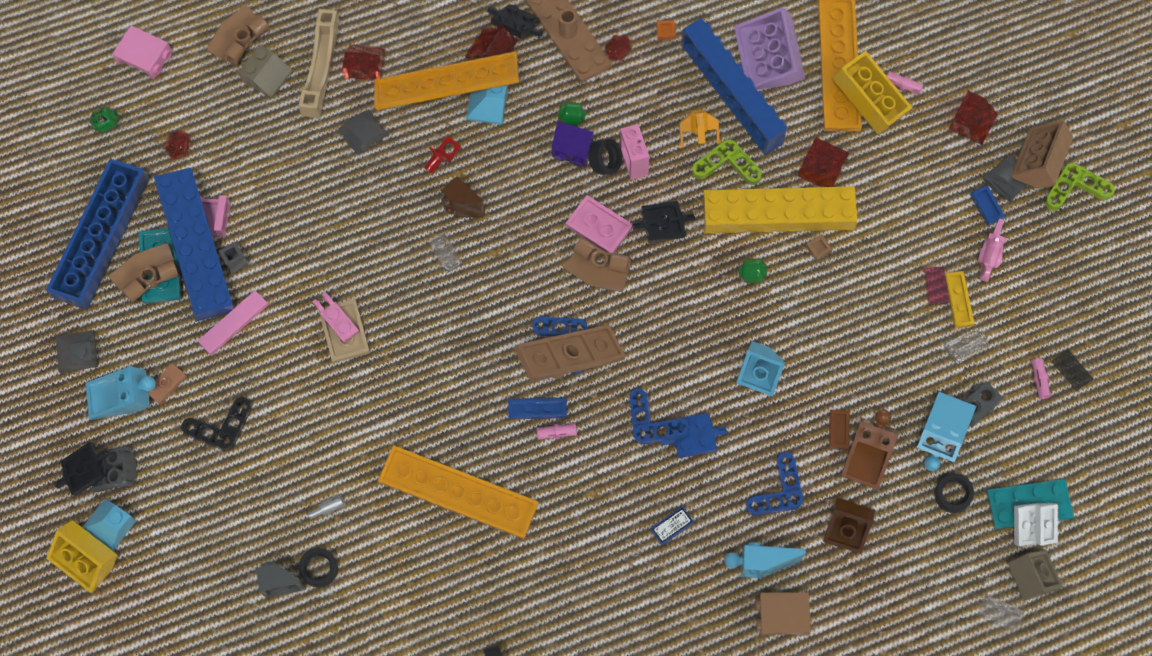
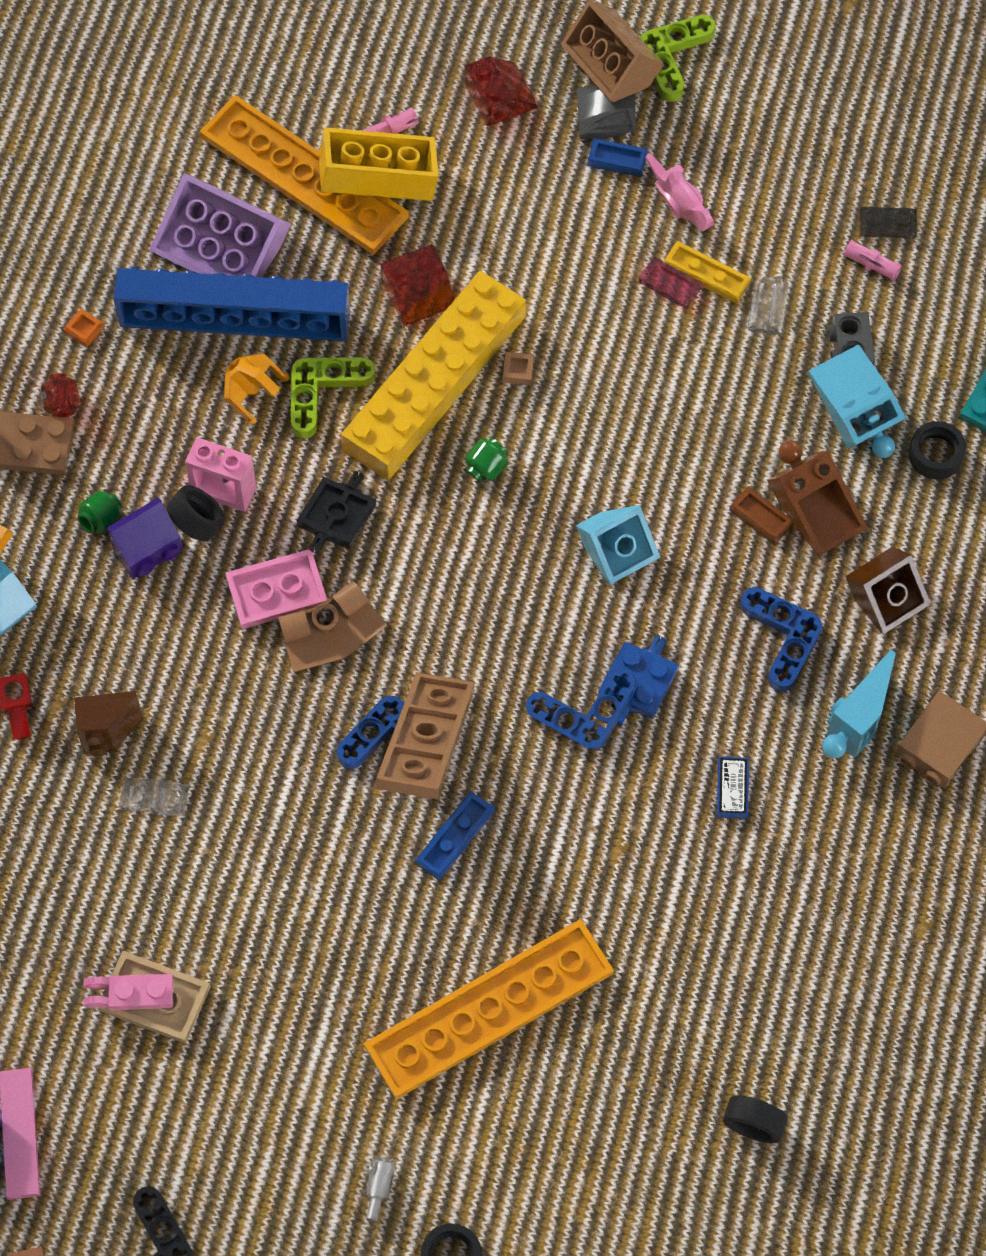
camera: 55 degrees left, 5 degrees down
bright pink pin [536,423,577,440] -> none

